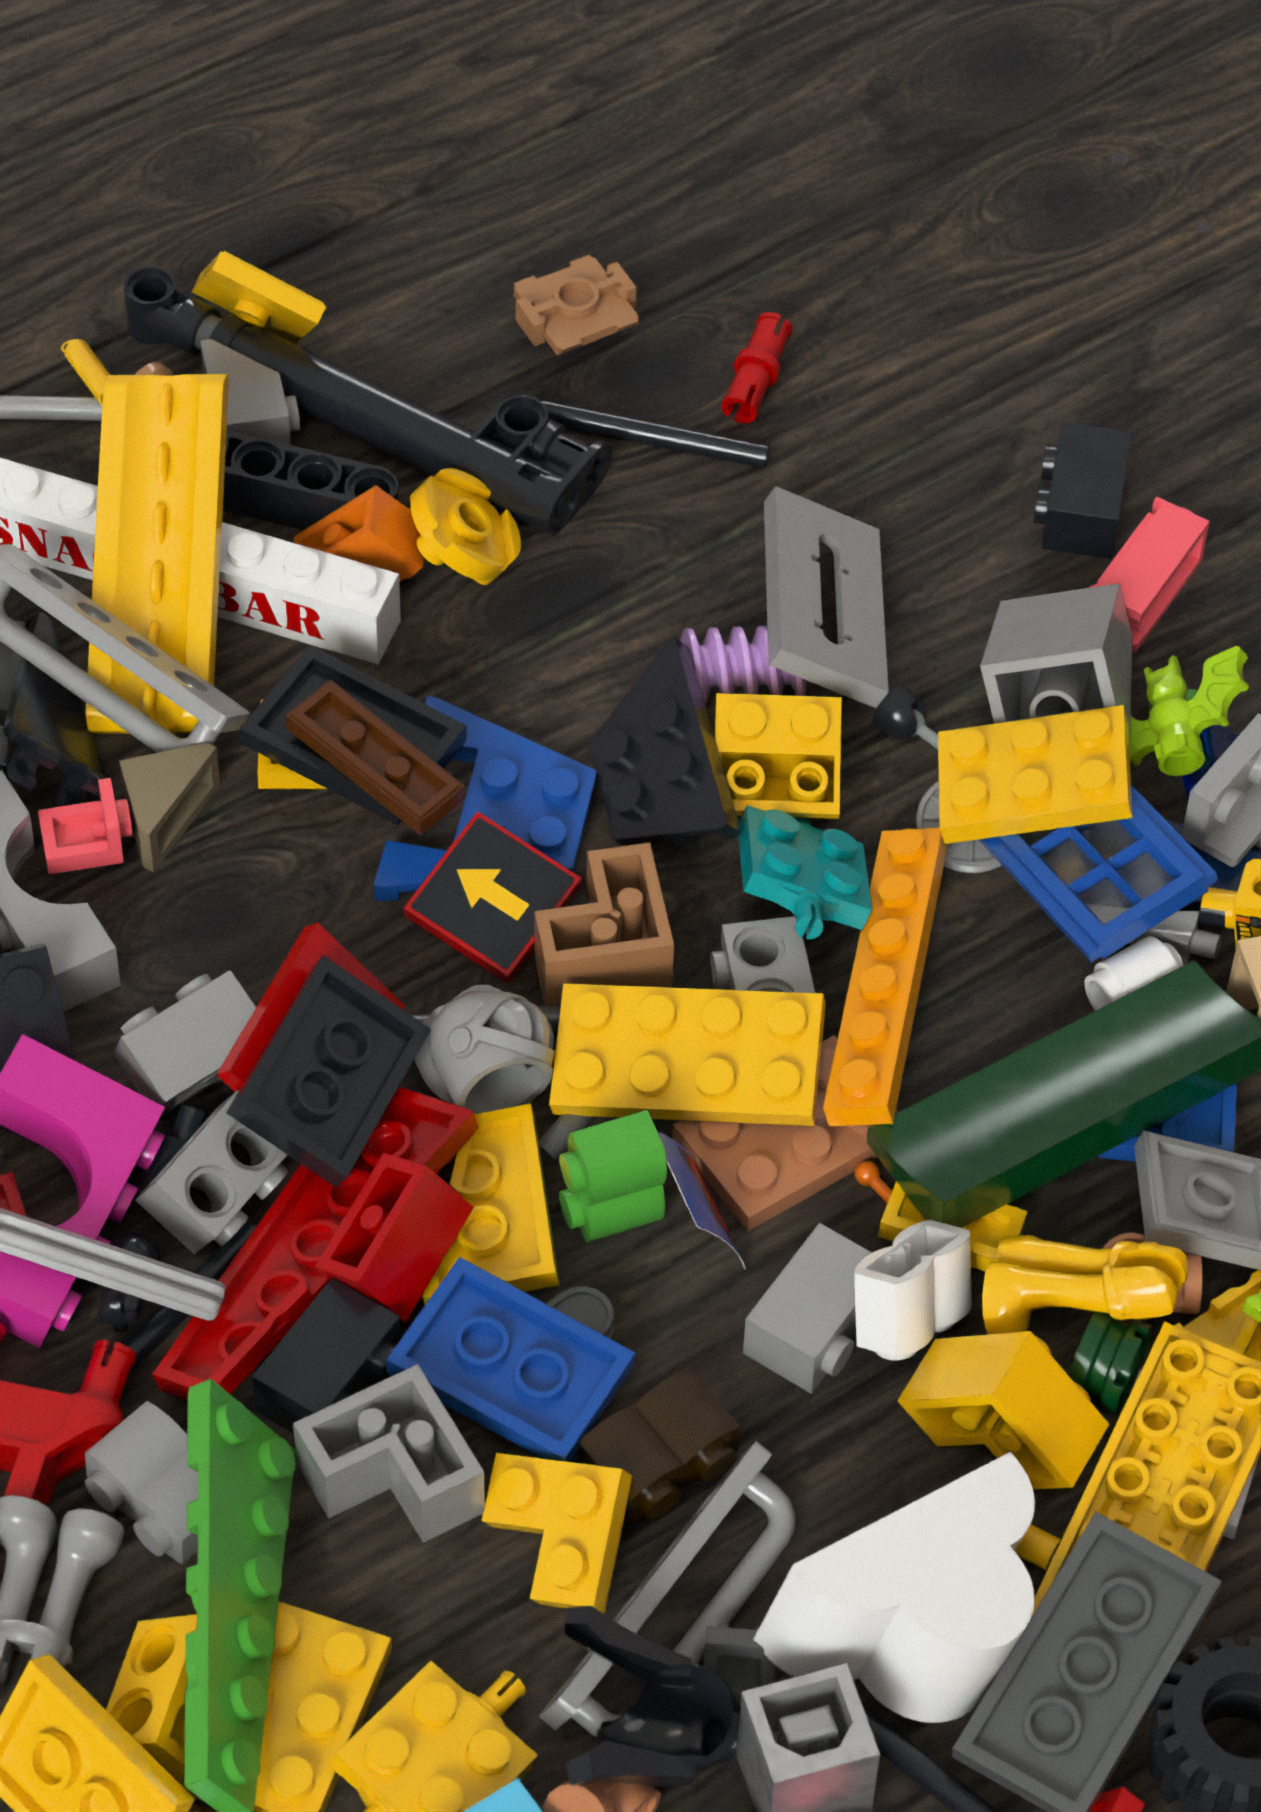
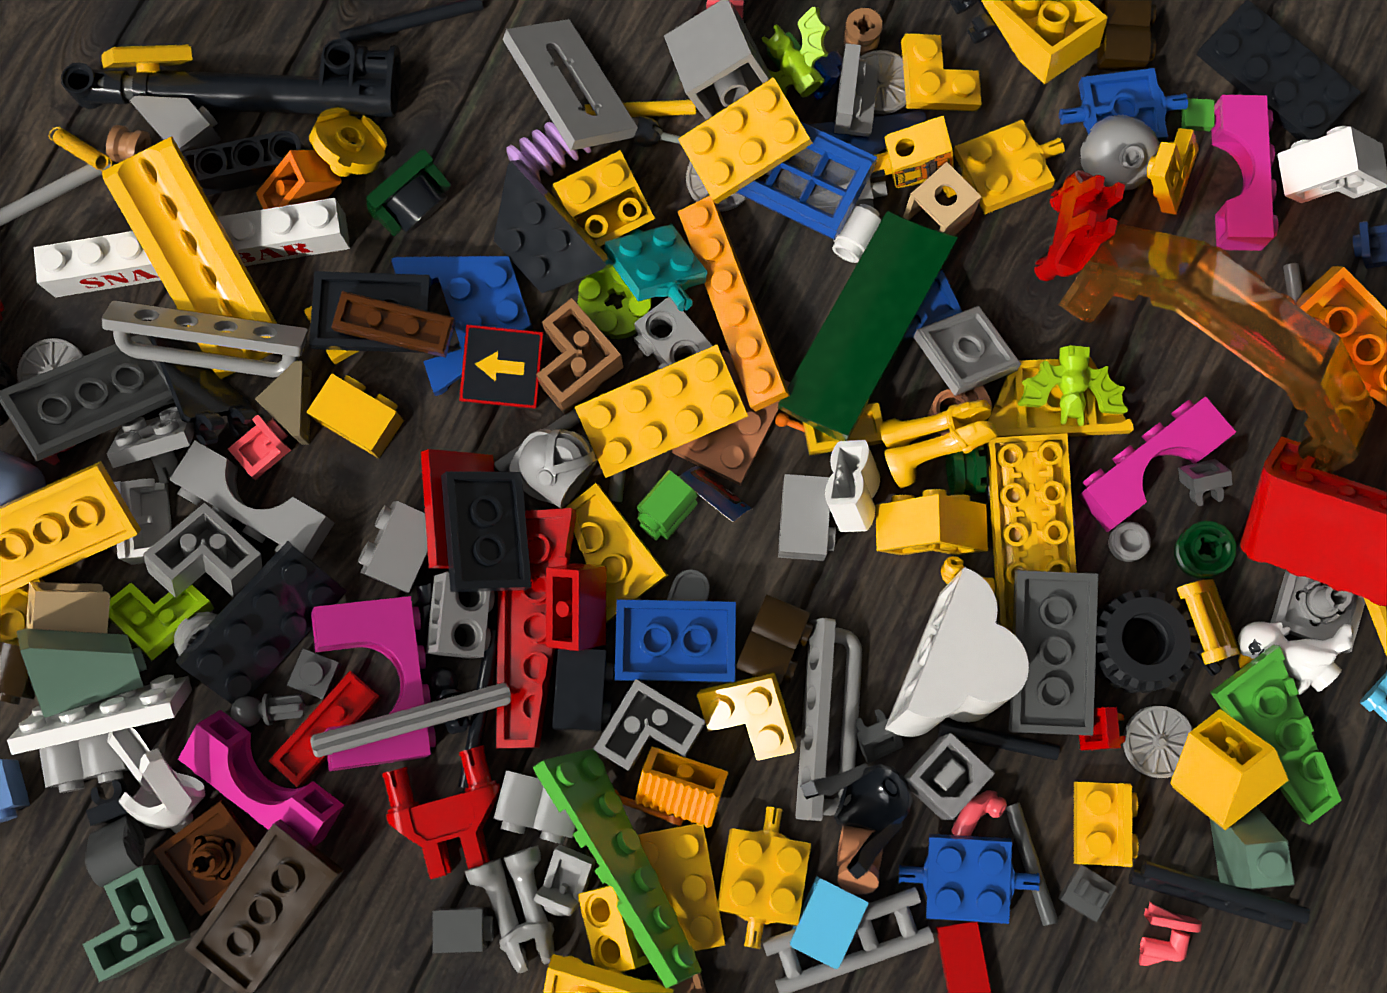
camera: 25 degrees left, 25 degrees up
none -> yellow brick [307,374,404,459]
none -> piece [366,149,451,237]
none -> light grey bracket [534,845,596,916]
none -> lime plate [578,266,653,339]
none -> yellow bar [585,100,696,117]
none -> orange hinge [615,789,683,826]
none -> light orange brick [635,746,728,828]

